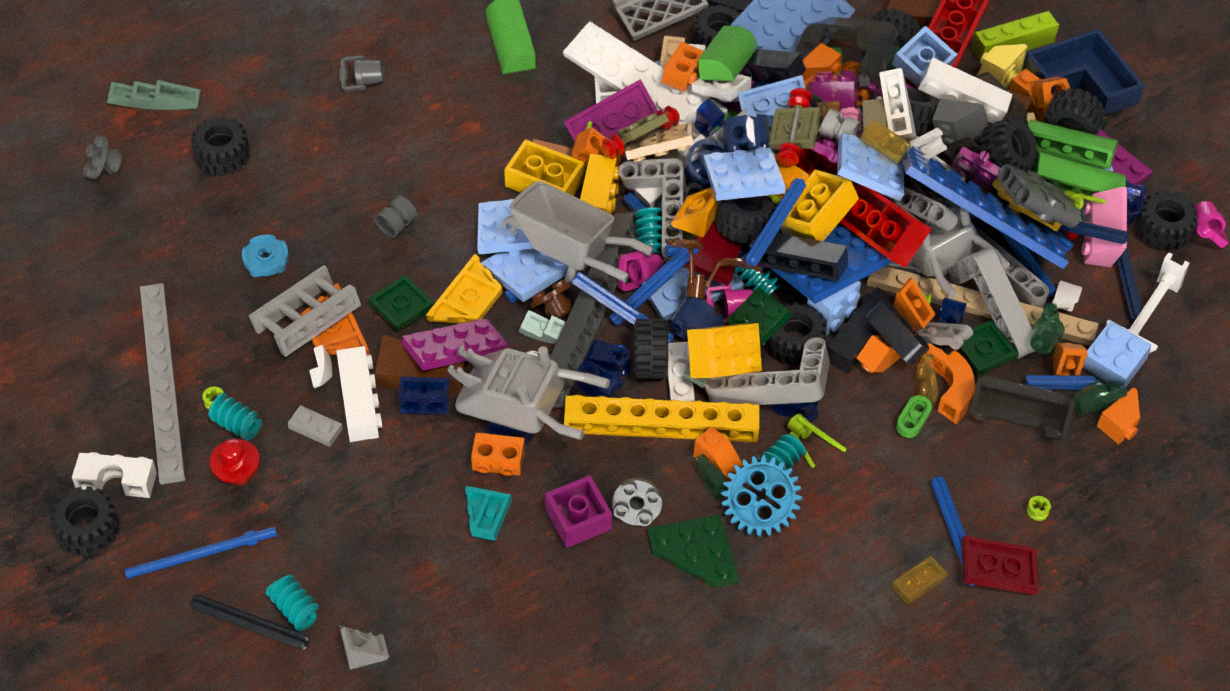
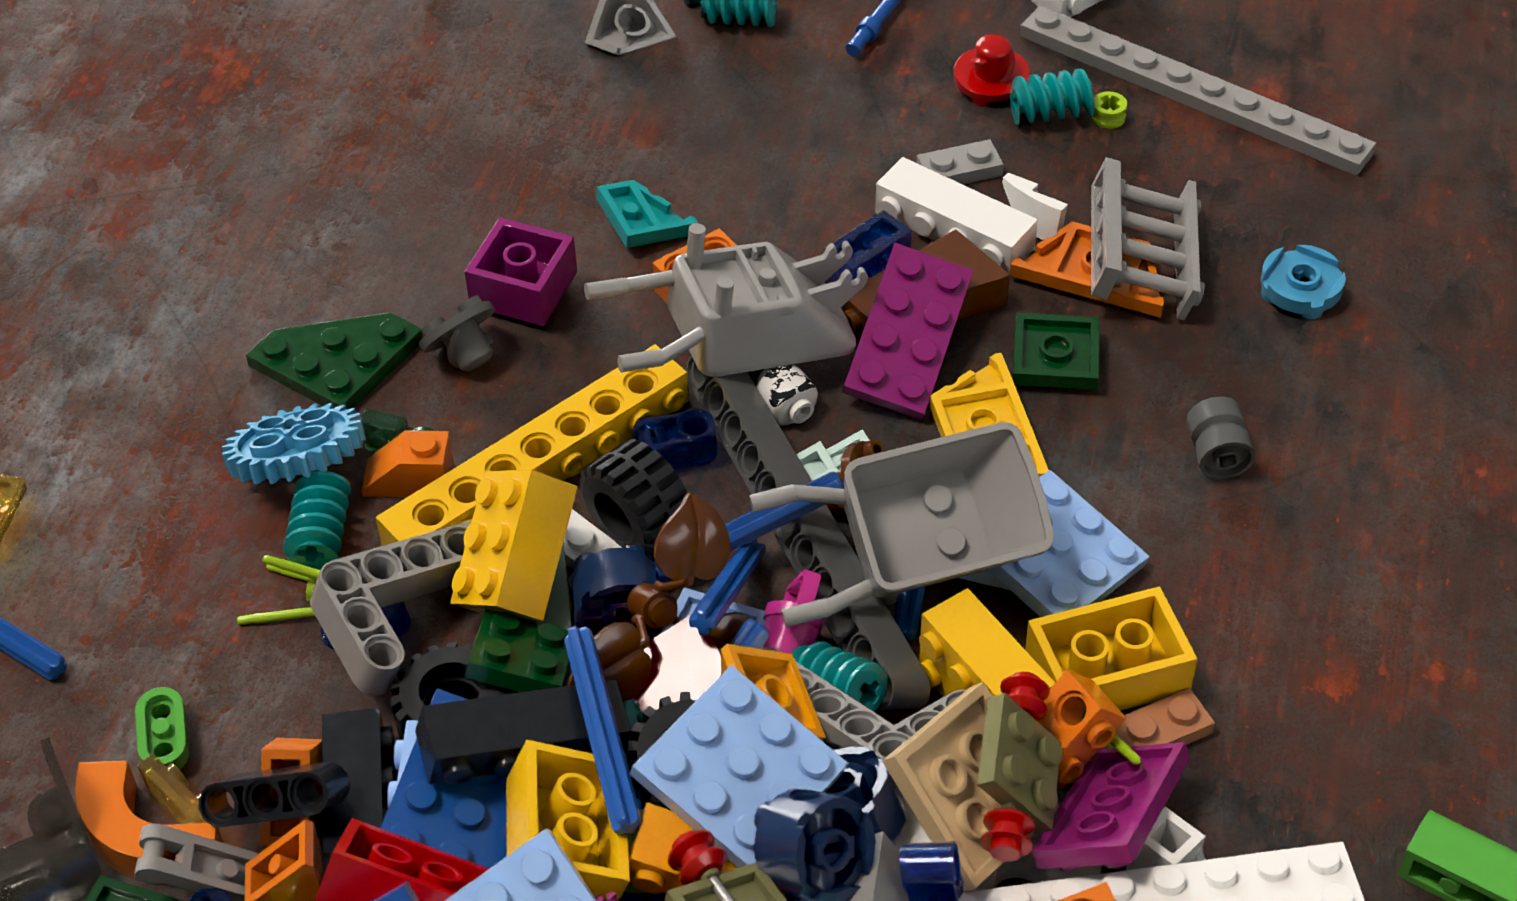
camera: 140 degrees right, 5 degrees down
clear blue piece [584,340,631,376] -> none

